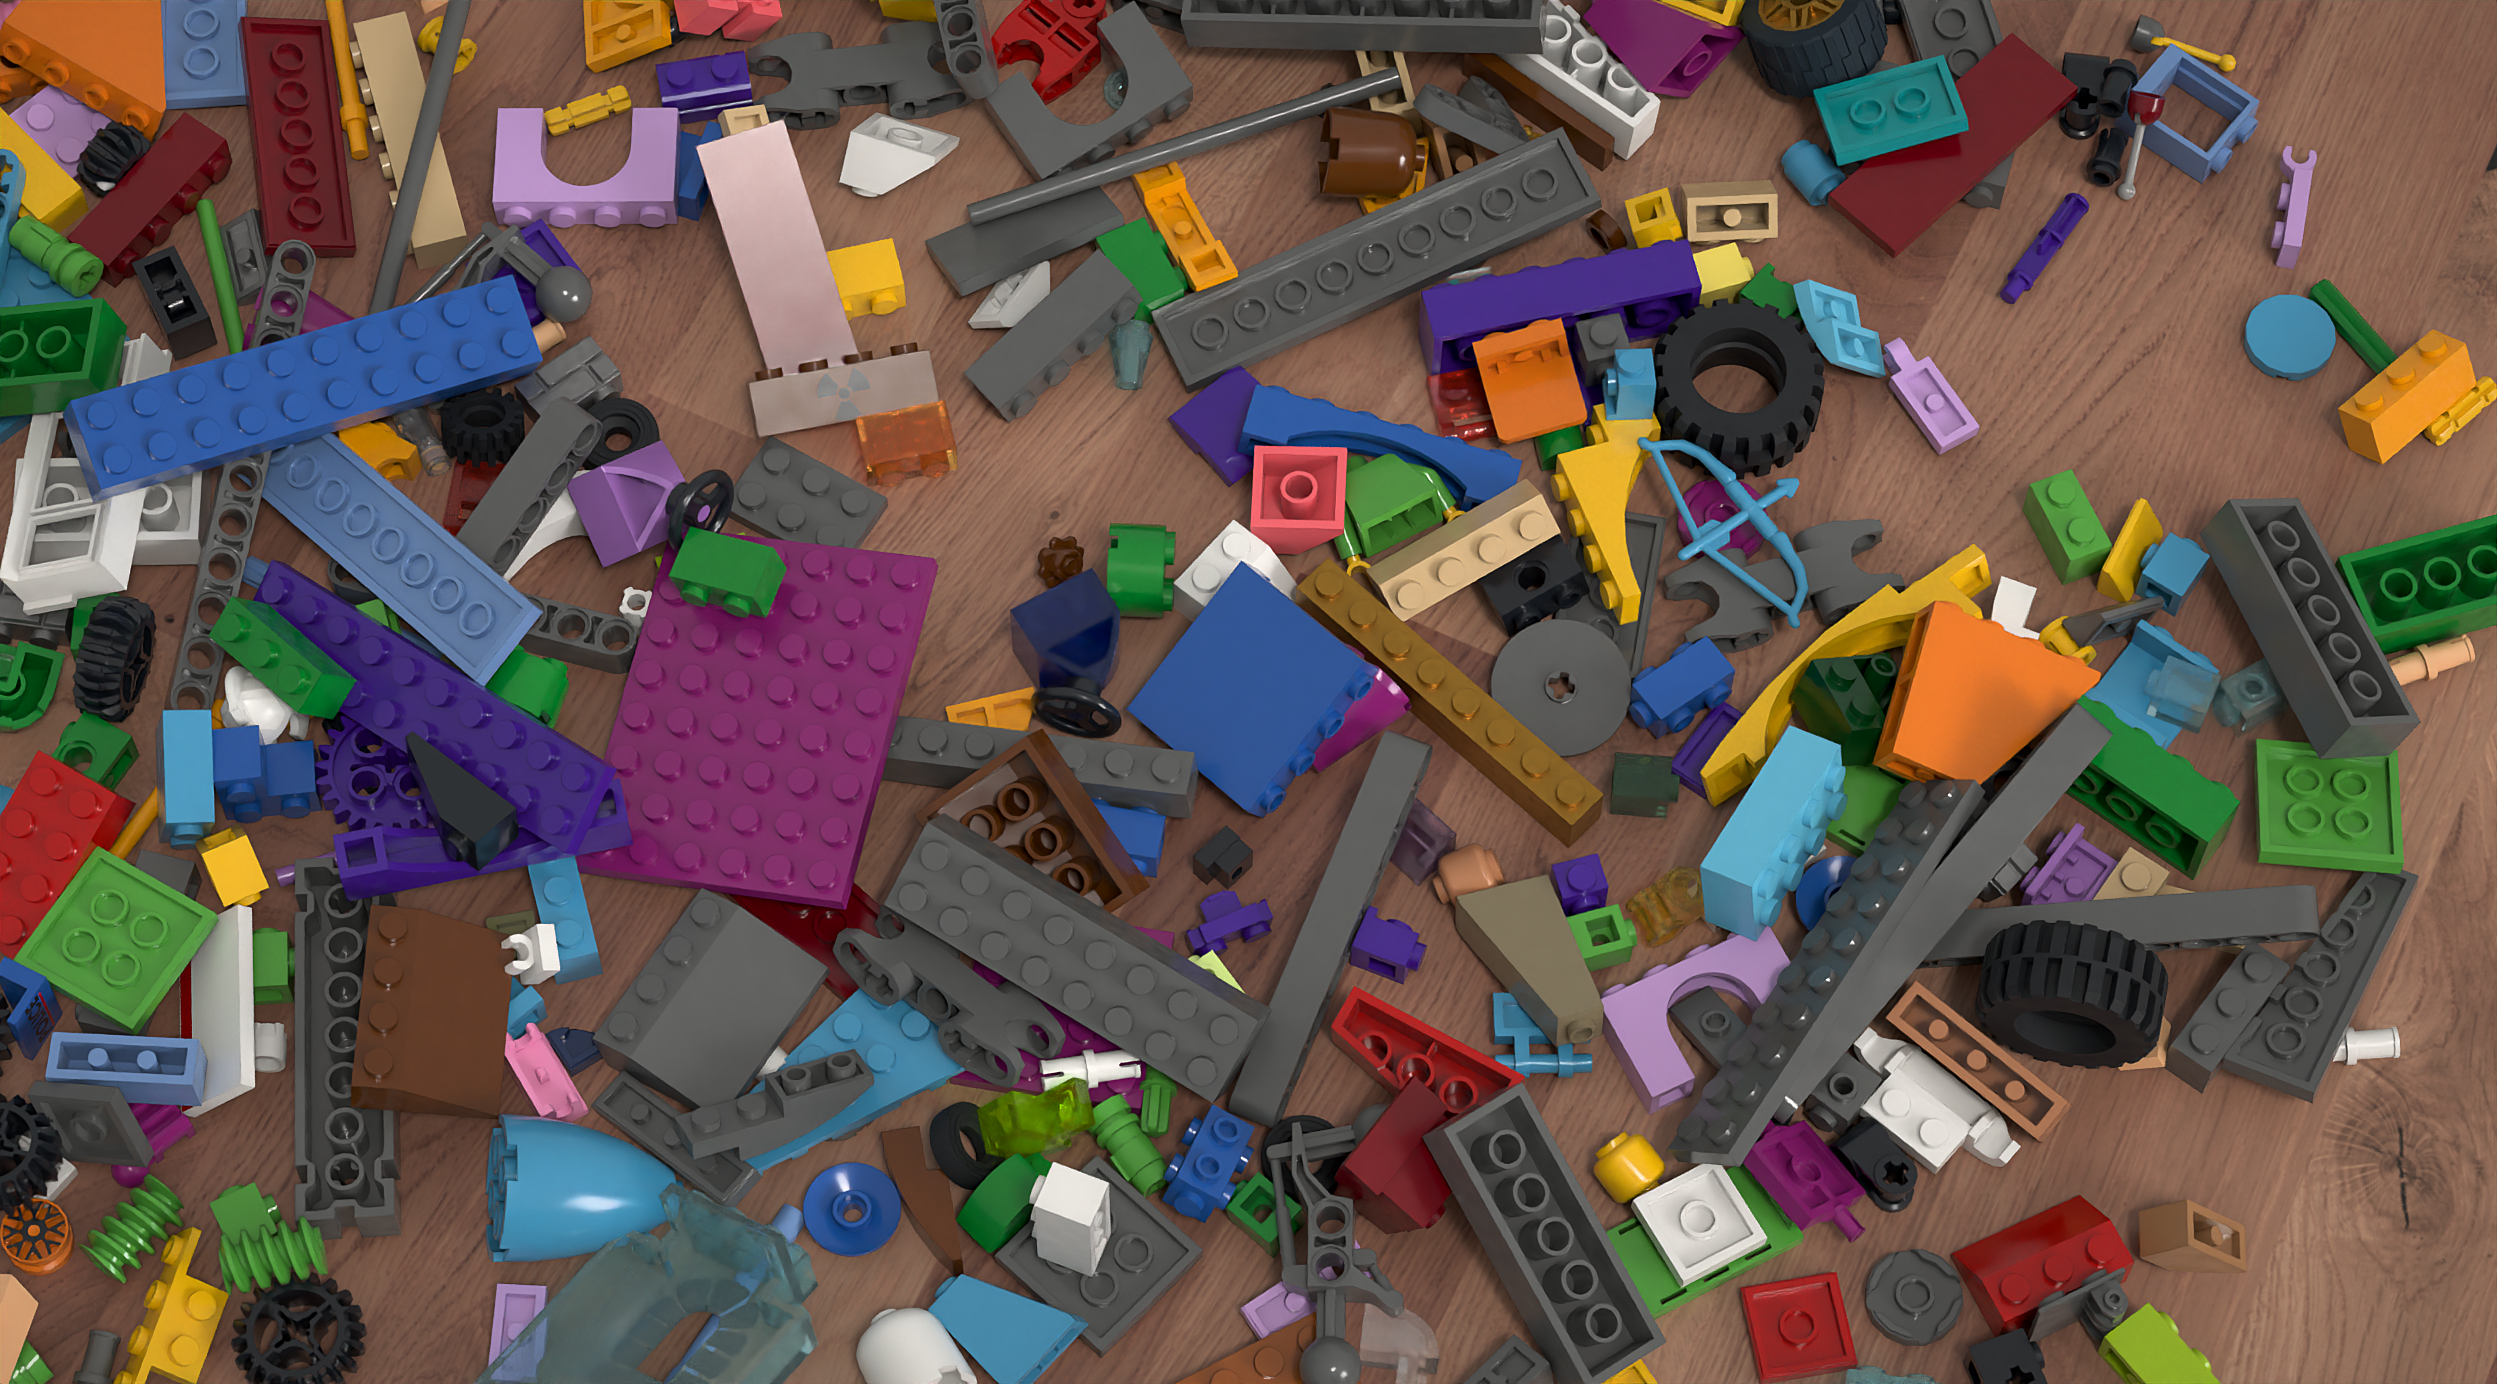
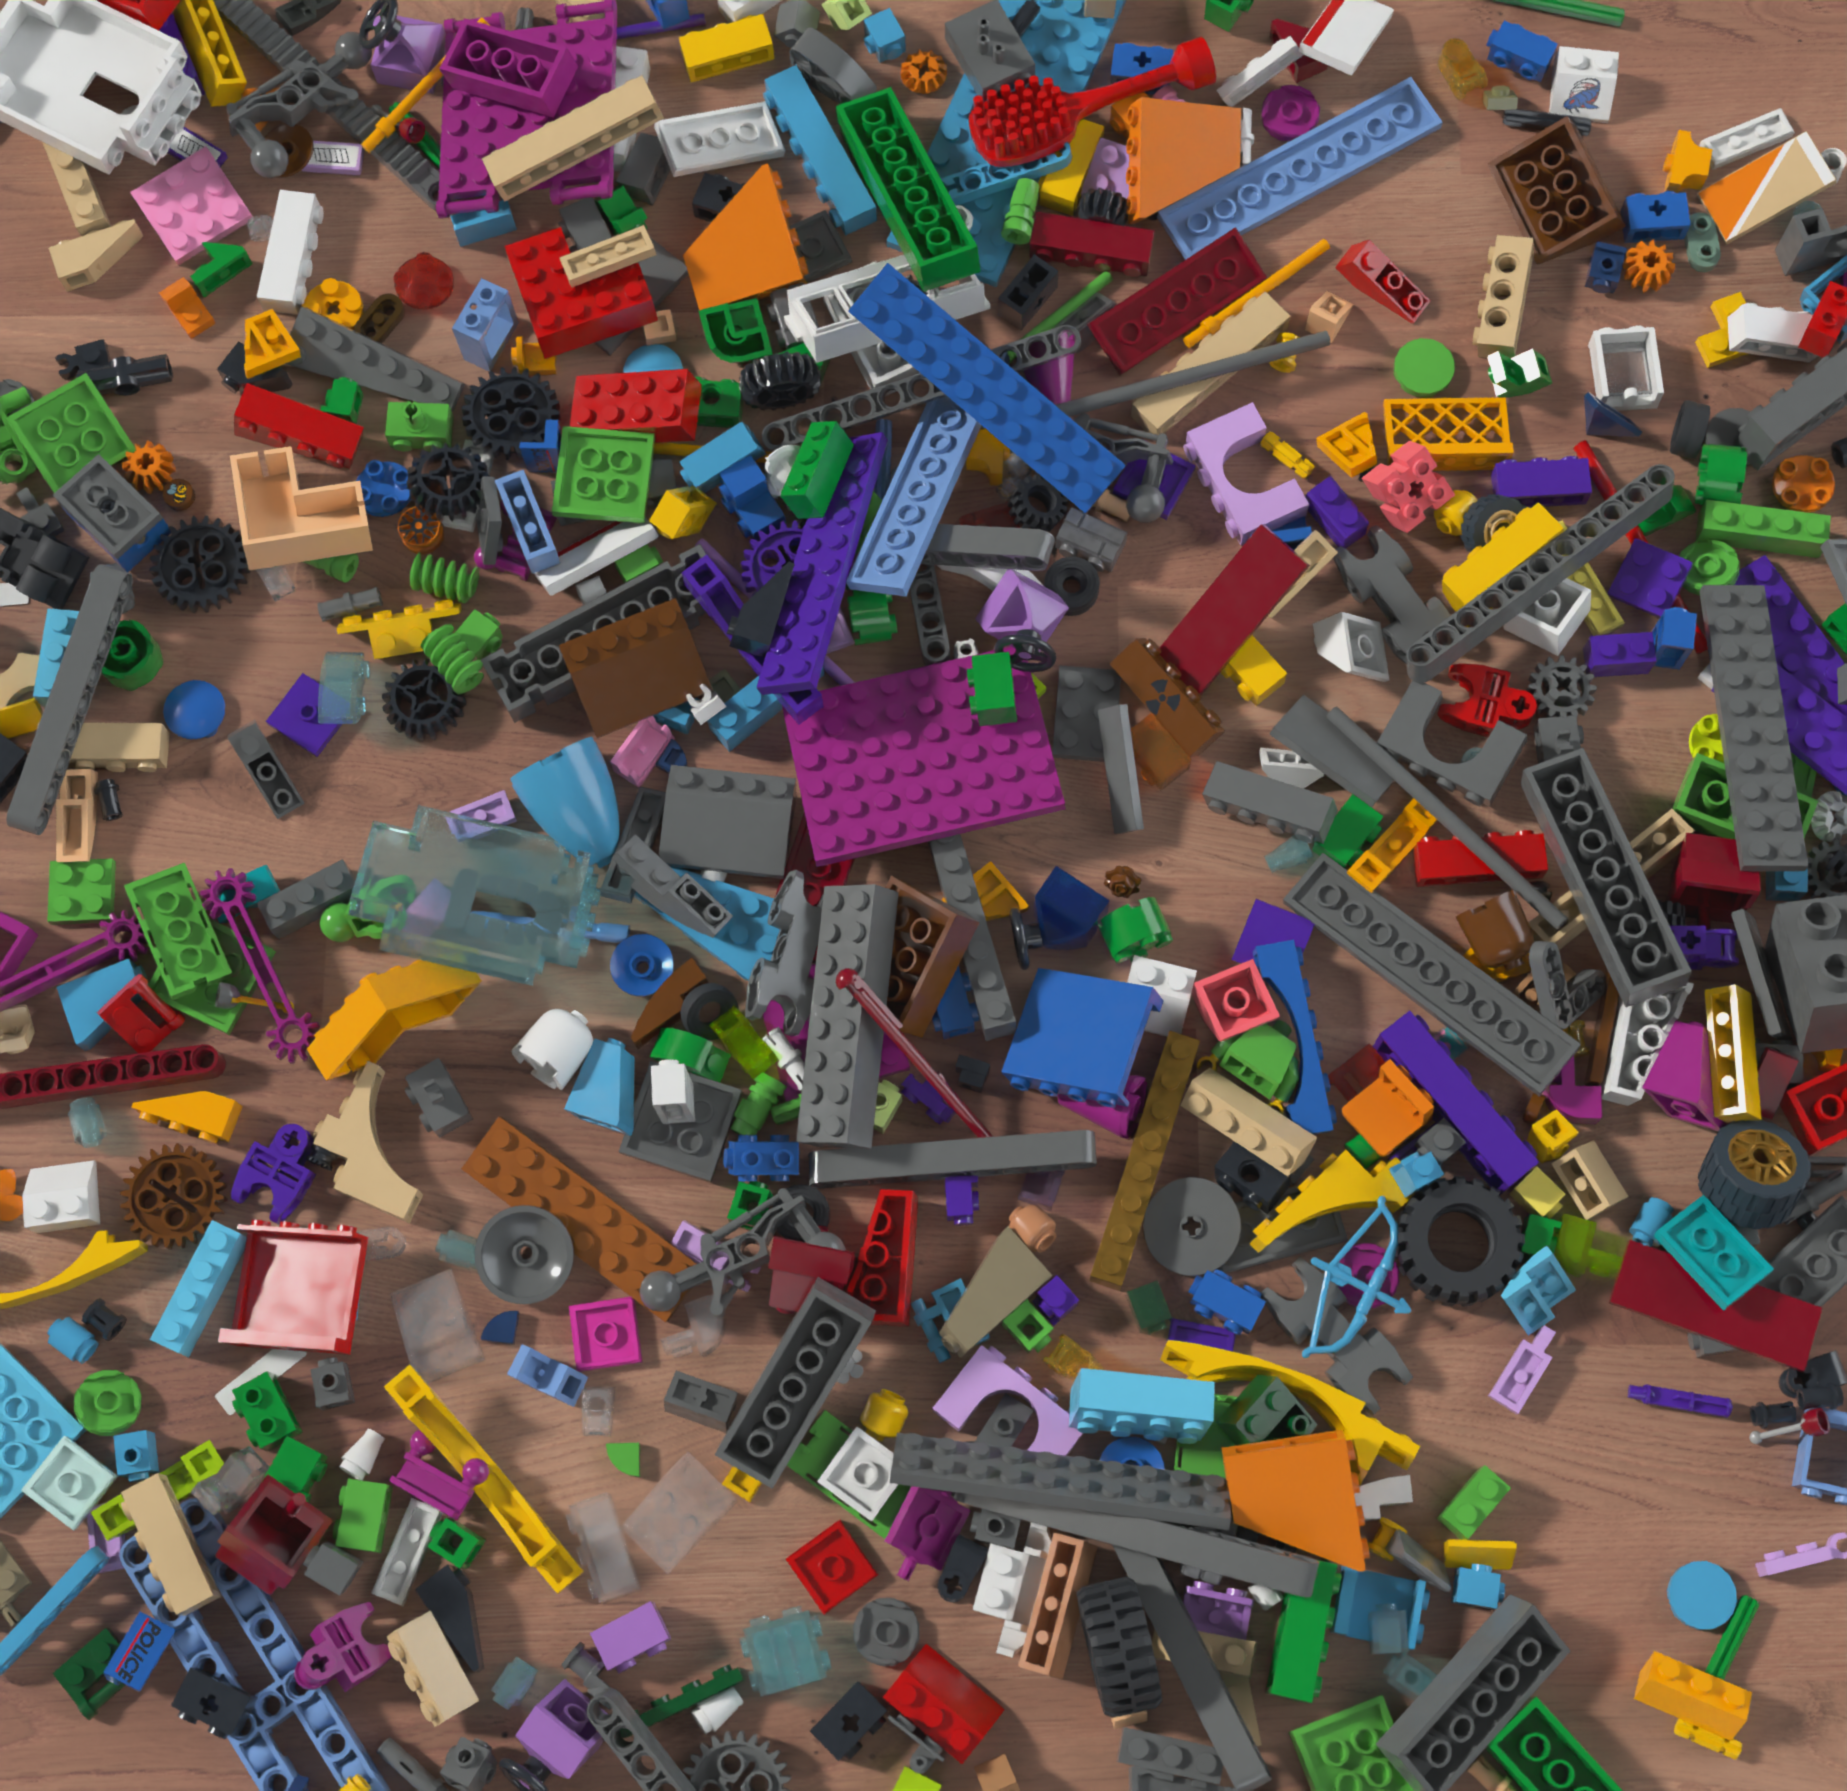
camera: 70 degrees right, 10 degrees up
none -> dark red bar [836,968,994,1138]
none -> dark grey tile [1098,704,1144,834]
none -> white hose [1248,1583,1284,1611]
none -> red brick [1412,830,1548,887]
none -> magenta brick [1543,1056,1602,1125]
none -> clear neon green brick [1554,1214,1623,1278]

